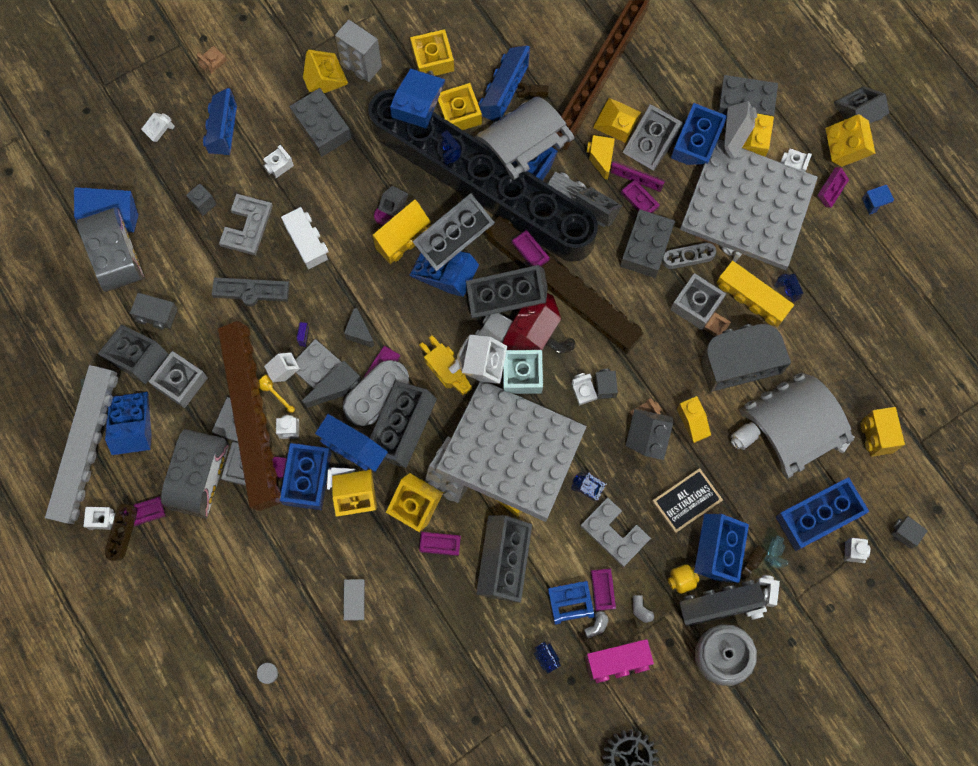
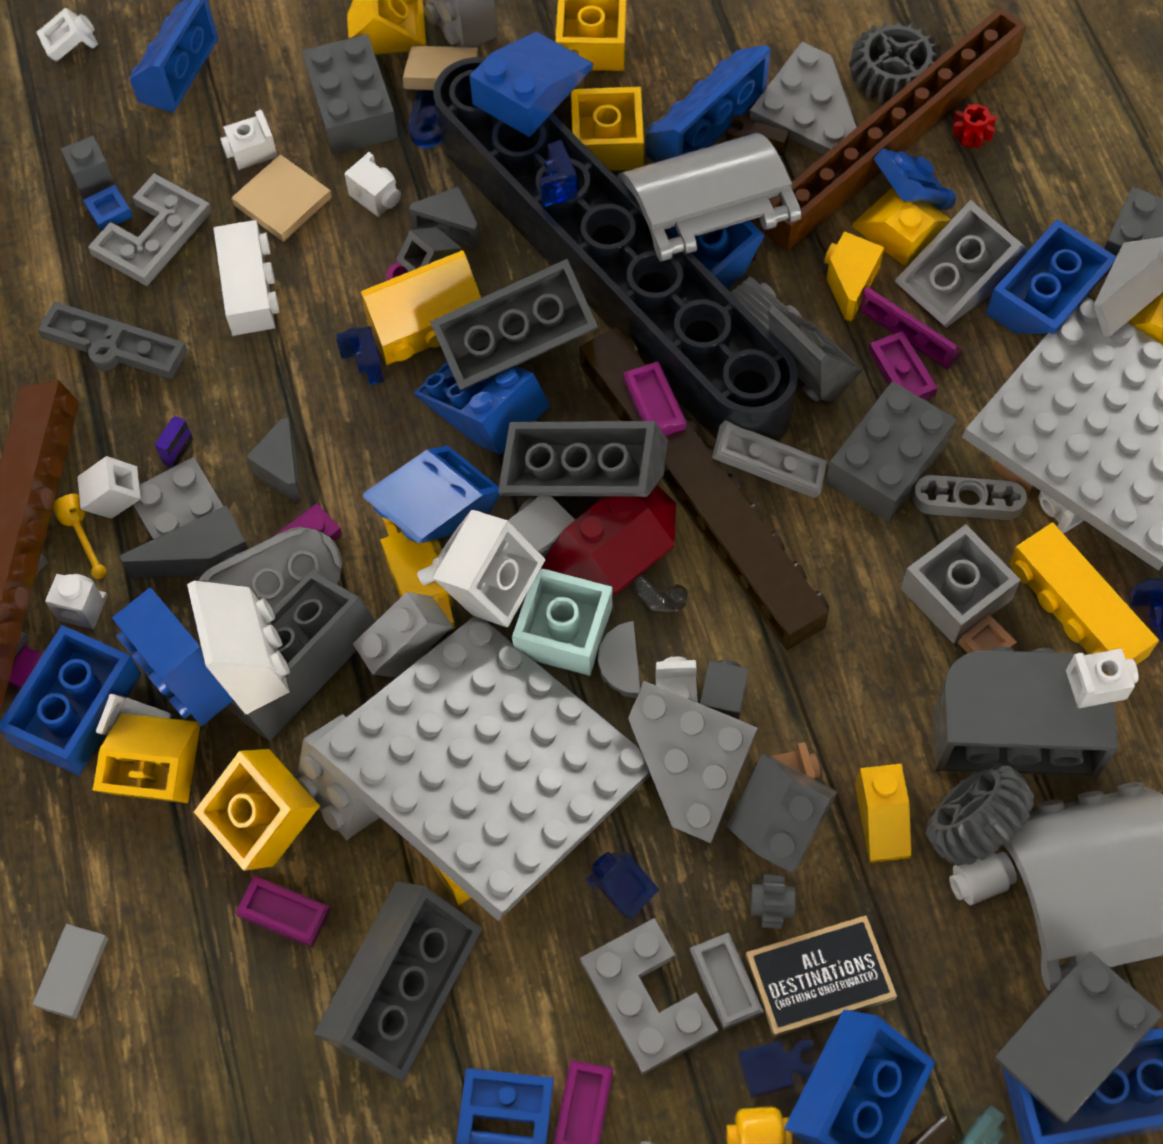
camera: 20 degrees right, 10 degrees down
none -> blue plate [83,185,133,232]
none -> white slope [187,581,290,714]
none -> tan tile [231,154,332,242]
none -> clear blue bracket [335,326,384,385]
none -> white brick [344,152,401,217]
none -> light grey brick [353,592,453,677]
none -> slope [362,446,500,544]
none -> tan tile [403,46,478,90]
none -> clear blue plate [408,90,440,148]
none -> dark grey slope [409,186,480,250]
none -> light grey tile [598,621,640,698]
none -> light grey plate [628,681,759,843]
none -> light grey tile [689,932,763,1030]
none -> light grey tile [712,421,827,498]
none -> clear blue plate [738,1040,817,1098]
none -> light grey plate [749,42,857,155]
none -> dark grey gear [750,874,795,929]
none -> dark grey gear [849,20,941,104]
none -> blue plate [874,149,956,210]
none -> dark grey gear [925,763,1034,866]
none -> red gear [952,104,997,149]
none -> dark grey slope [994,951,1163,1125]
none -> white brick [1066,648,1138,708]

